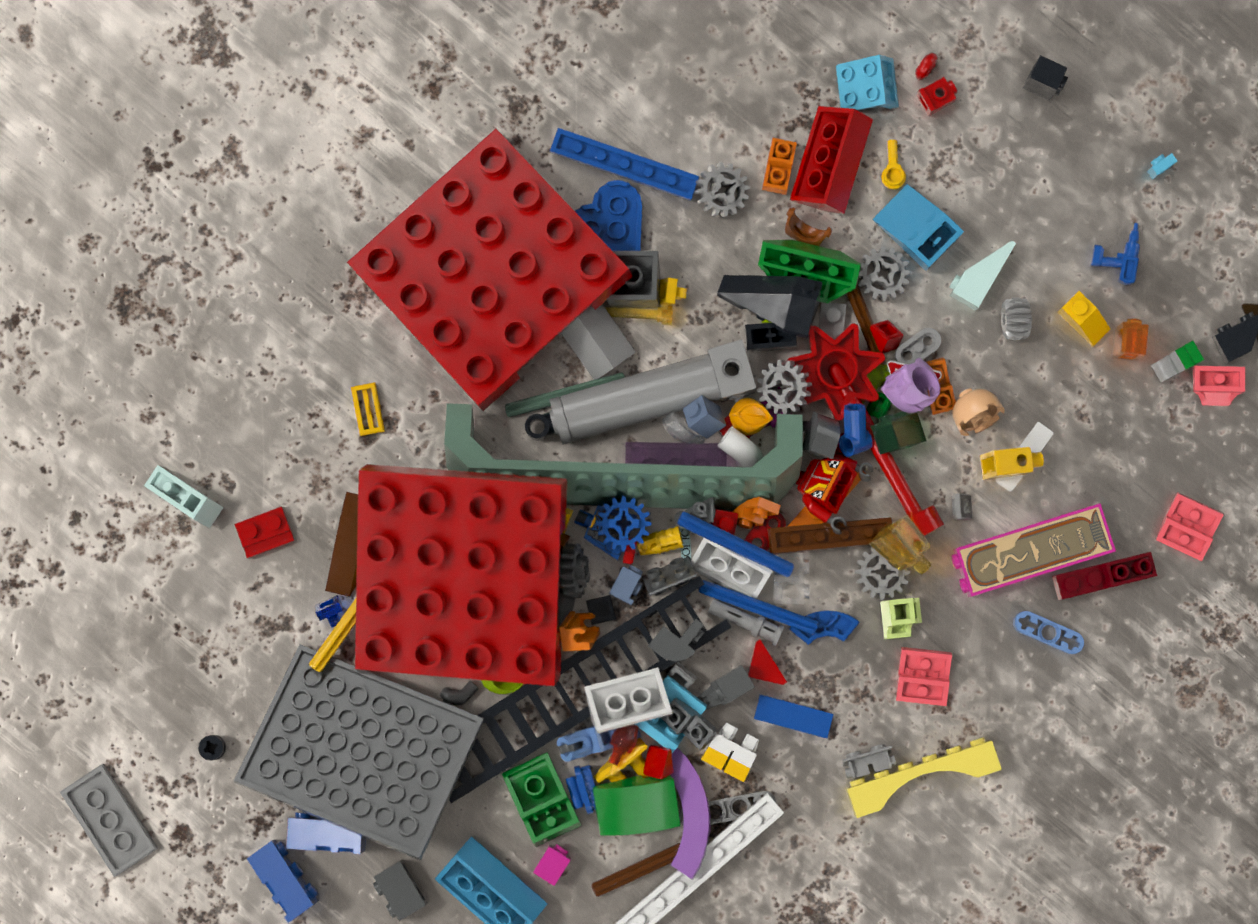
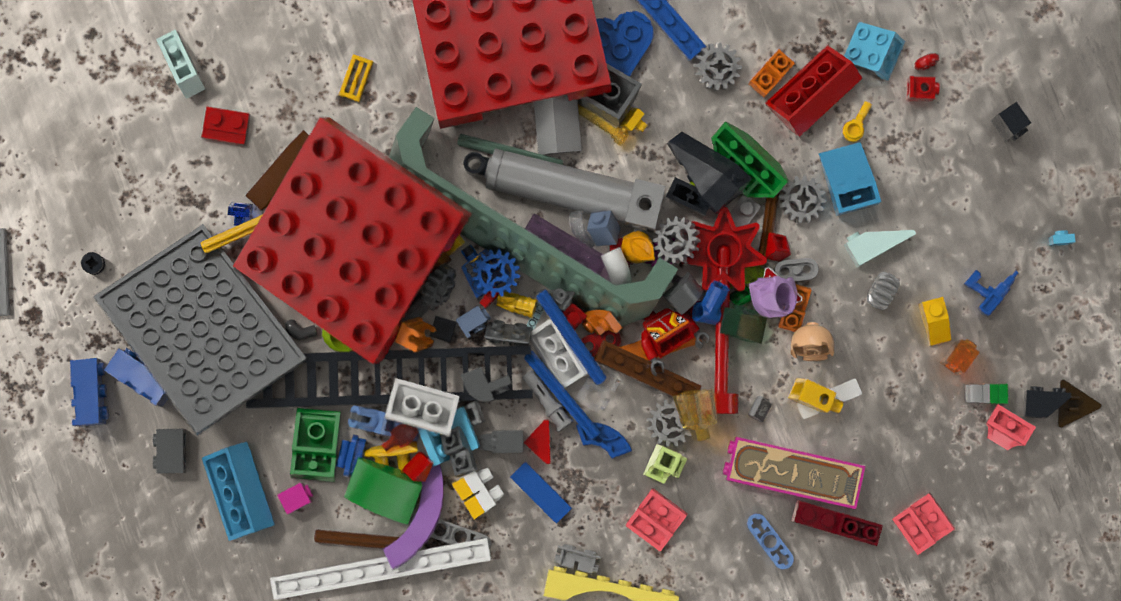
camera: 25 degrees right, 0 degrees up
dark orange helmet [785,207,832,246] -> none

